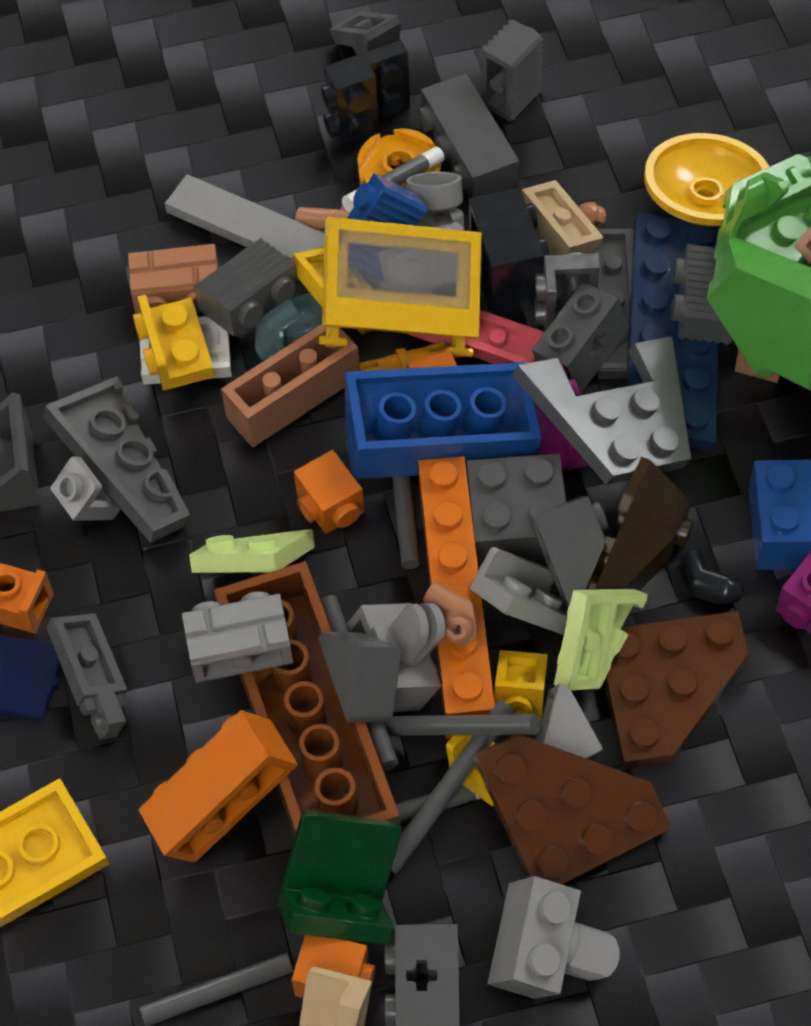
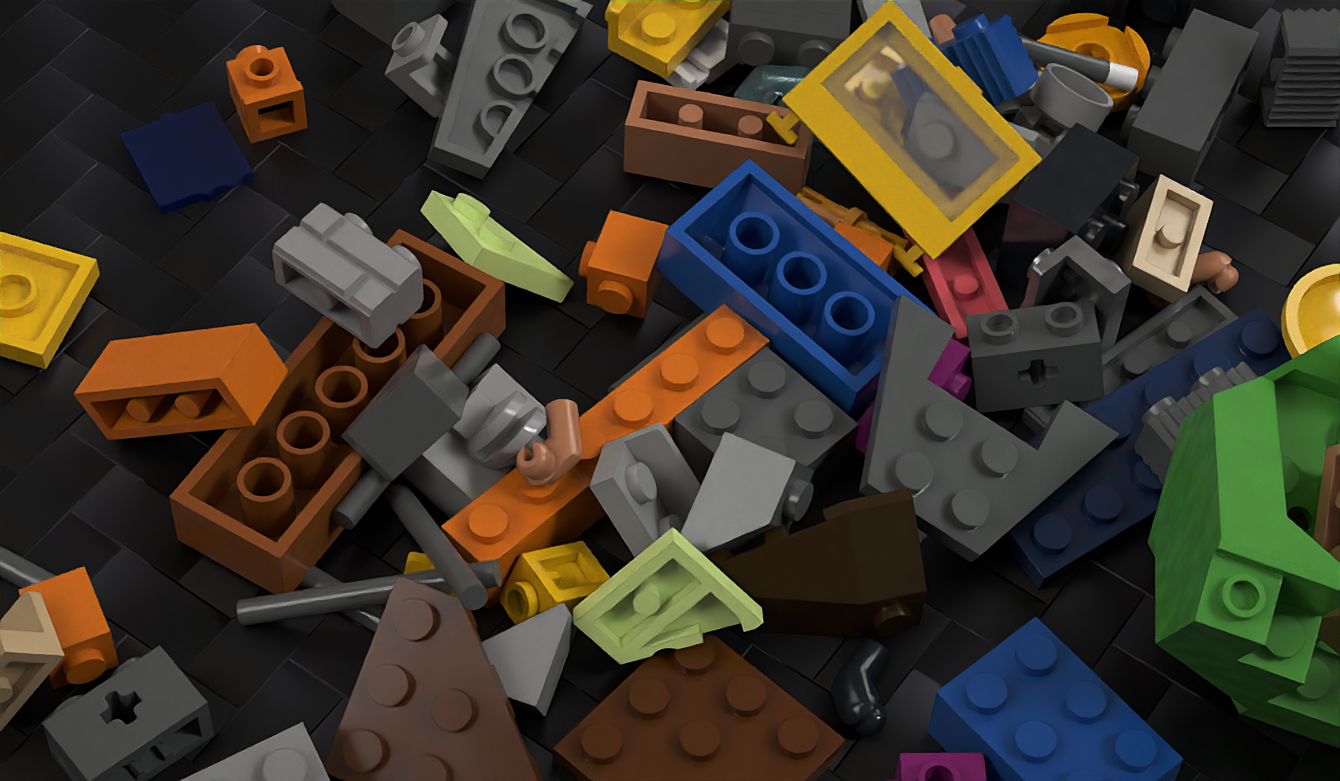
camera: 45 degrees right, 5 degrees down
dark grey hinge [46,613,127,740] -> none
dark green bracket [277,810,402,945] -> none

